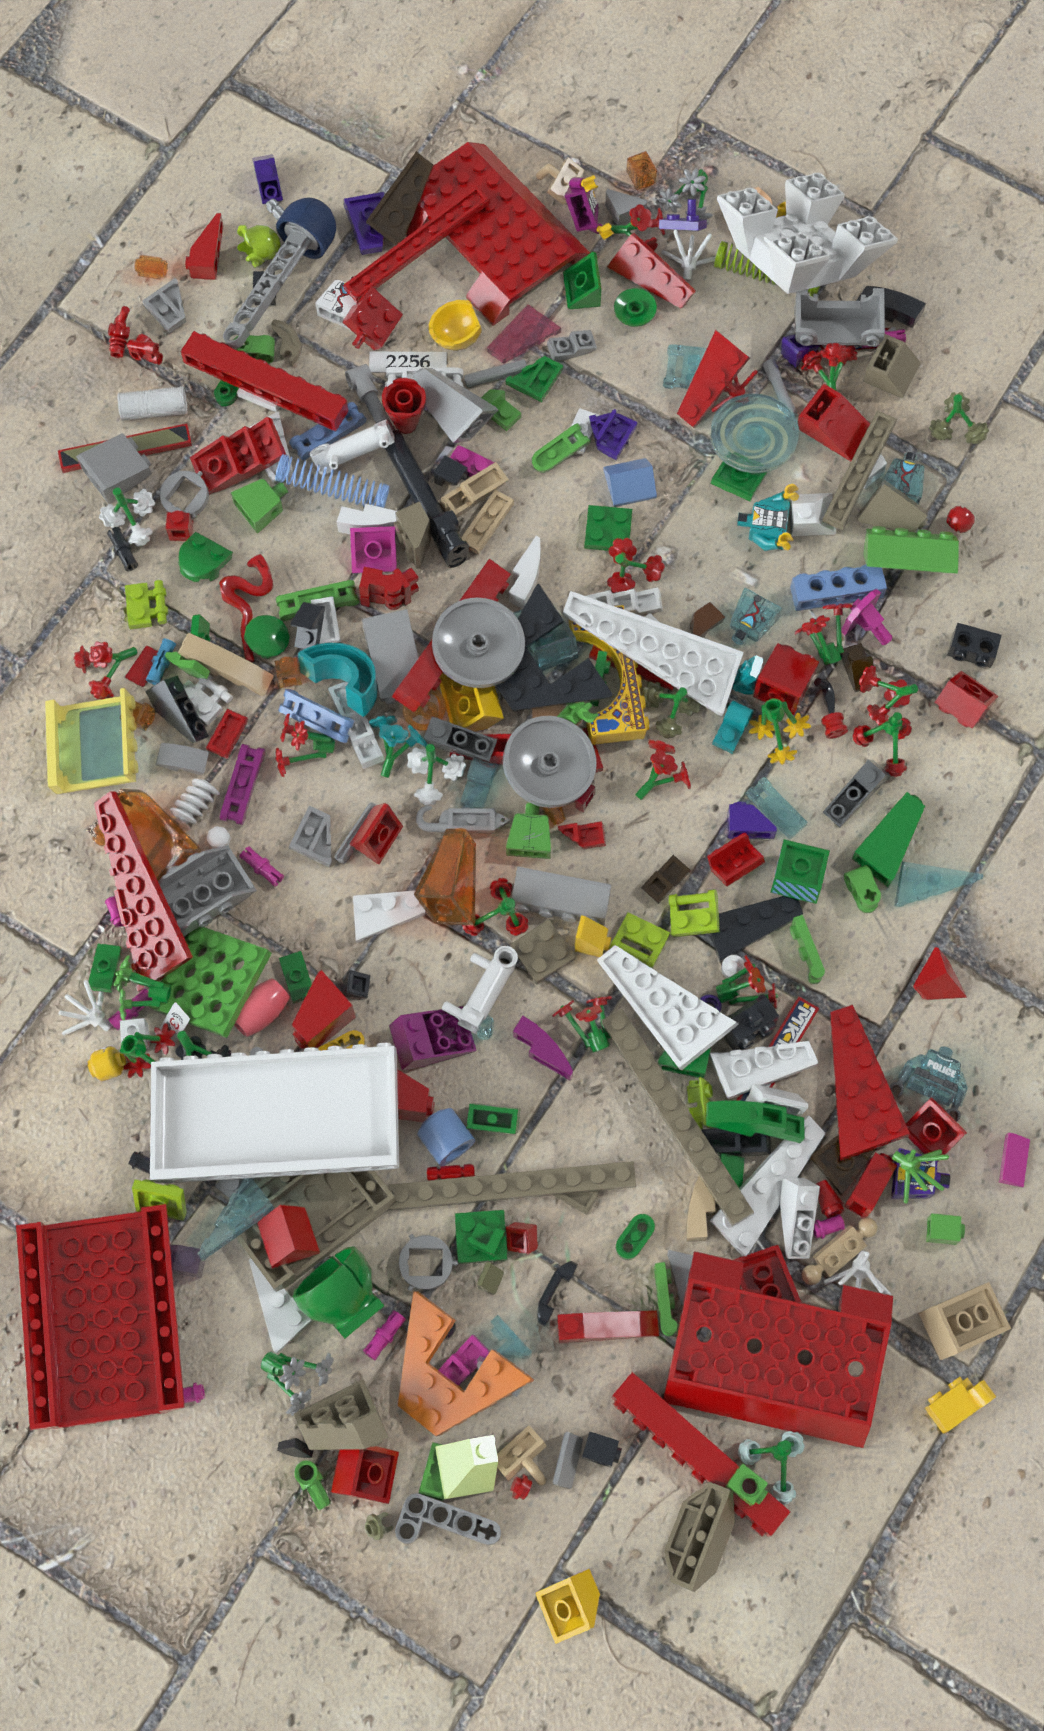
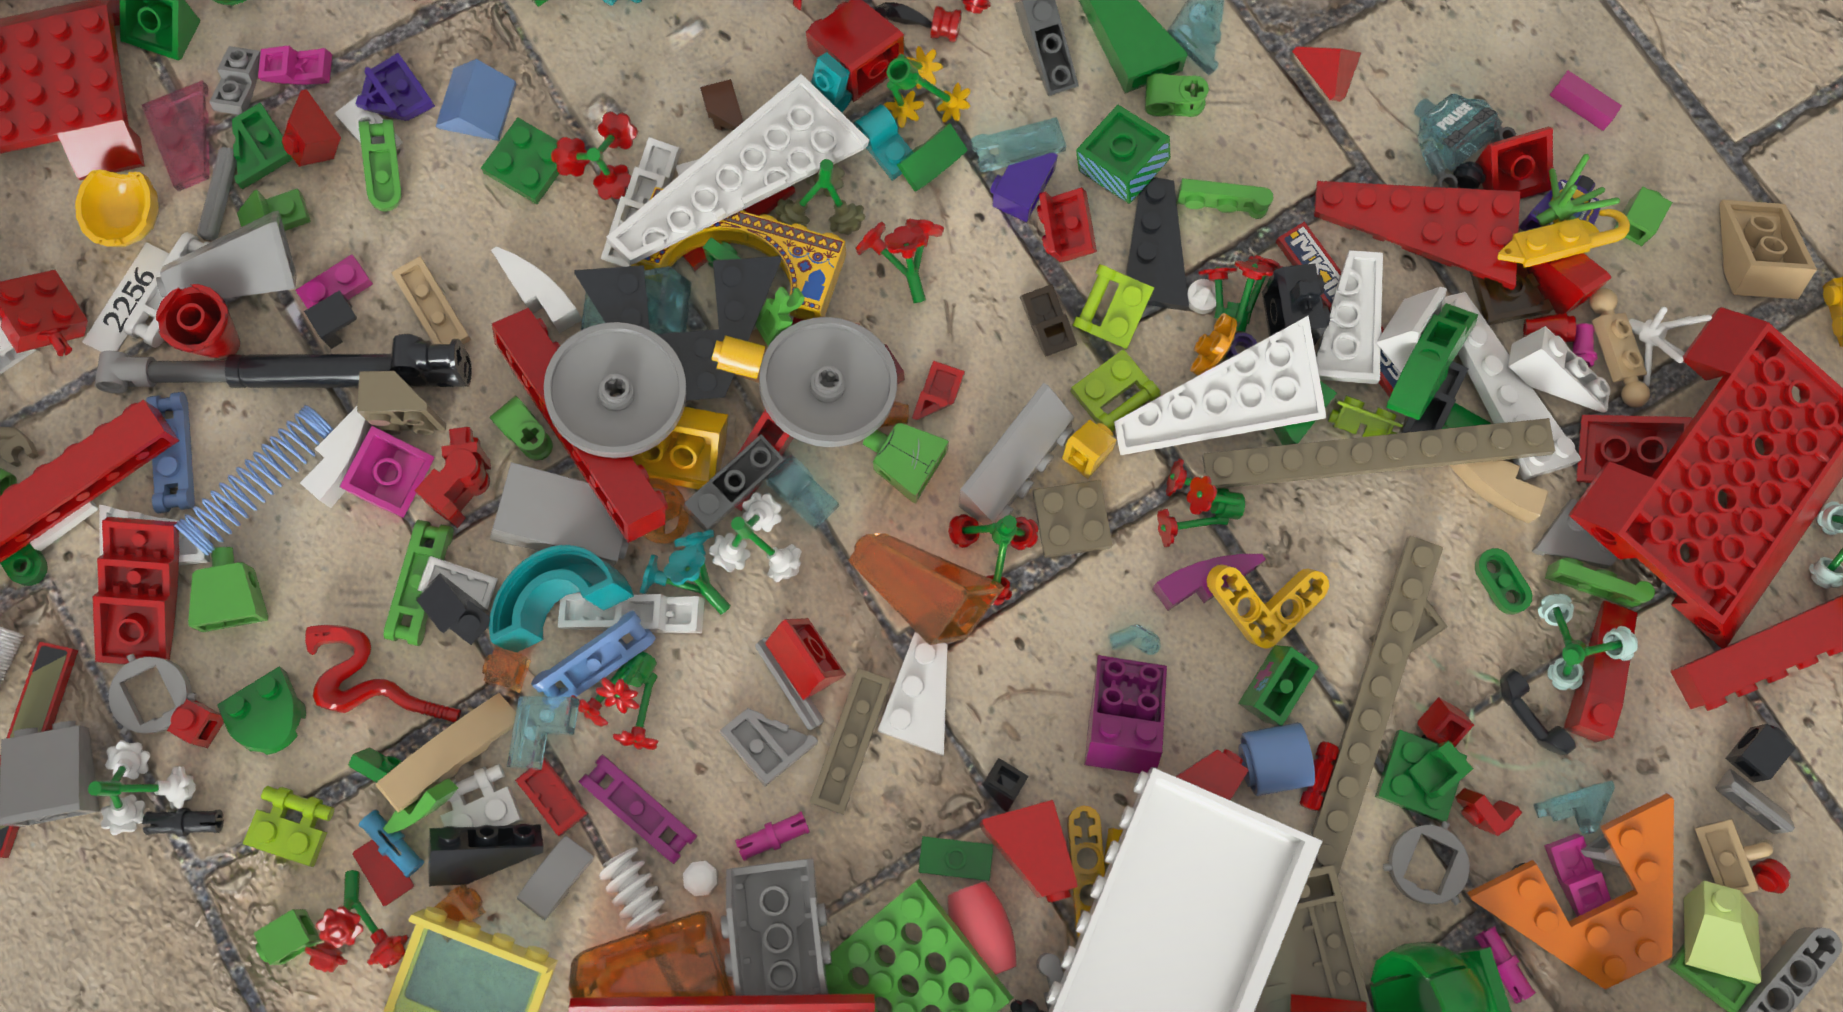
camera: 65 degrees left, 5 degrees up
green dish [244,615,290,659] -> none
white piece [310,419,394,475] -> none
light grey plate [416,806,510,834] -> none
tan slope [439,462,509,518] -> none
white piece [442,946,518,1034] -> none
olive slope [477,1262,504,1295] -> none
clear light blue torso [730,587,782,645] -> none
none -> bright green brick [253,909,322,965]
none -> dark pink slope [258,45,332,85]
none -> red slope [282,89,341,167]
none -> bright green piece [489,395,553,461]
none -> clear light blue tile [507,696,580,770]
none -> yellow brick [712,335,765,379]
none -> dark tan plate [810,668,891,815]
none -> green slope [897,123,968,191]
none -> light orange dish [1190,313,1237,376]
none -> yellow beam [1207,564,1329,649]
none -> black plate [1453,161,1486,189]
none -> red bracket [1455,788,1522,836]
none -> yellow plate [1497,209,1630,268]
none -> light aqua plant [1538,594,1638,691]

